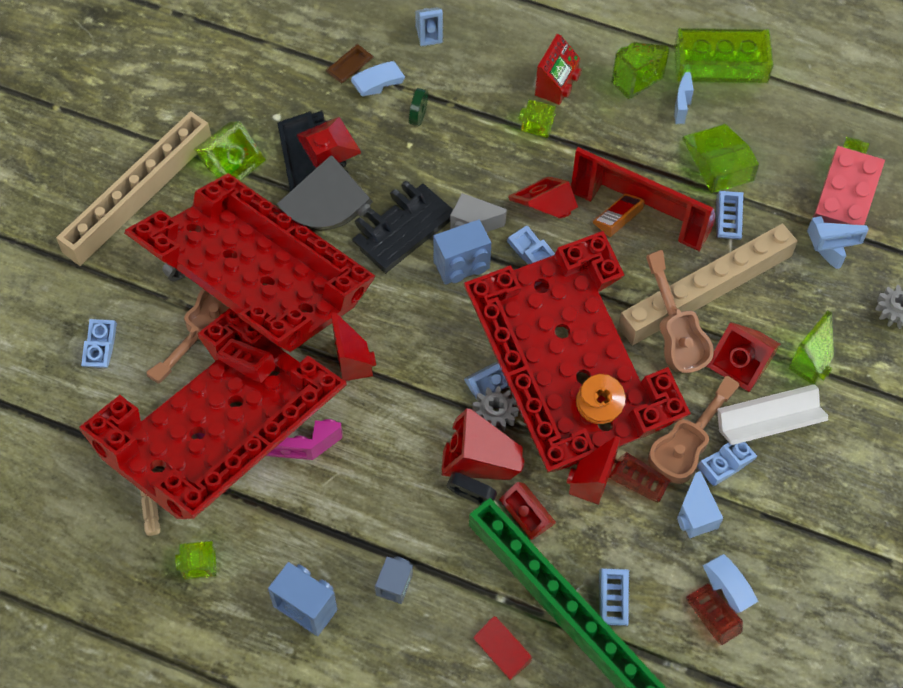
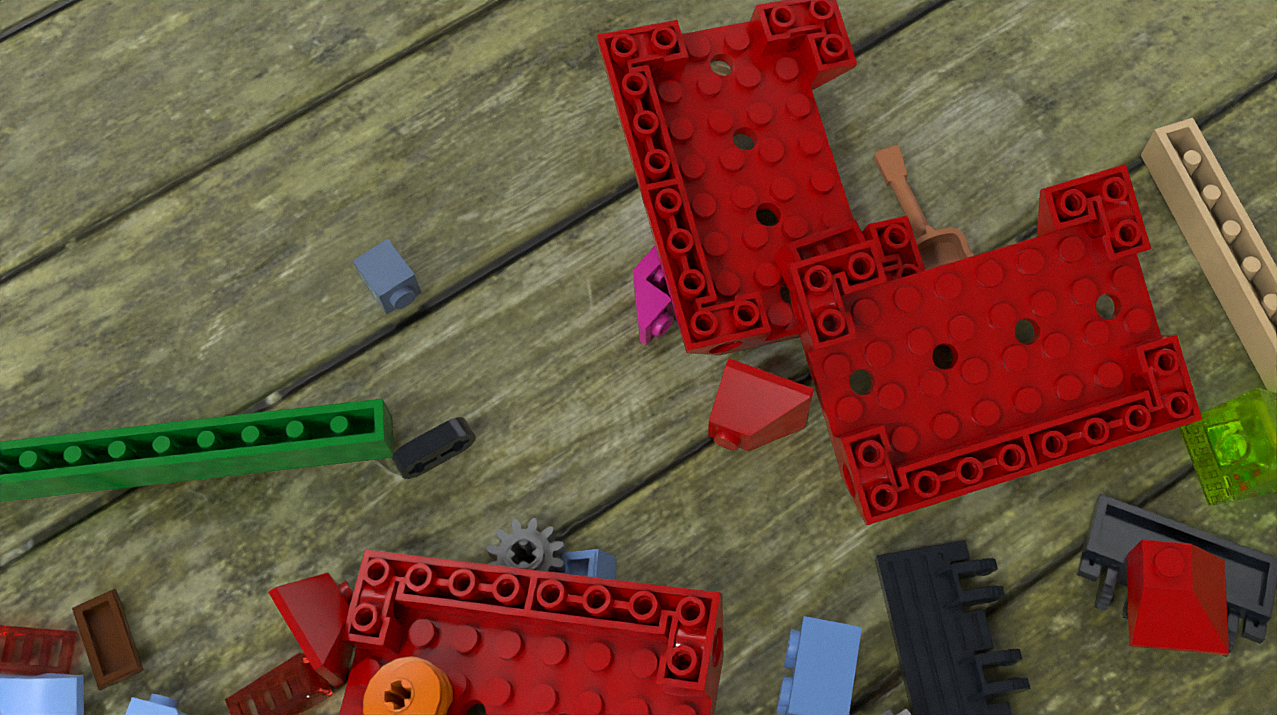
camera: 130 degrees right, 5 degrees up
light blue slope [81,319,117,368] -> none
clear neon green brick [175,541,217,579] -> none
medium blue brick [268,562,337,637] -> none
dark grey brick [277,155,373,230] -> none
slope [441,408,524,480] -> none
red slope [473,616,532,680] -> none
red slope [499,482,556,540] -> none
light blue slope [599,569,629,626] -> none
none -> reddish brown tile [72,589,144,690]

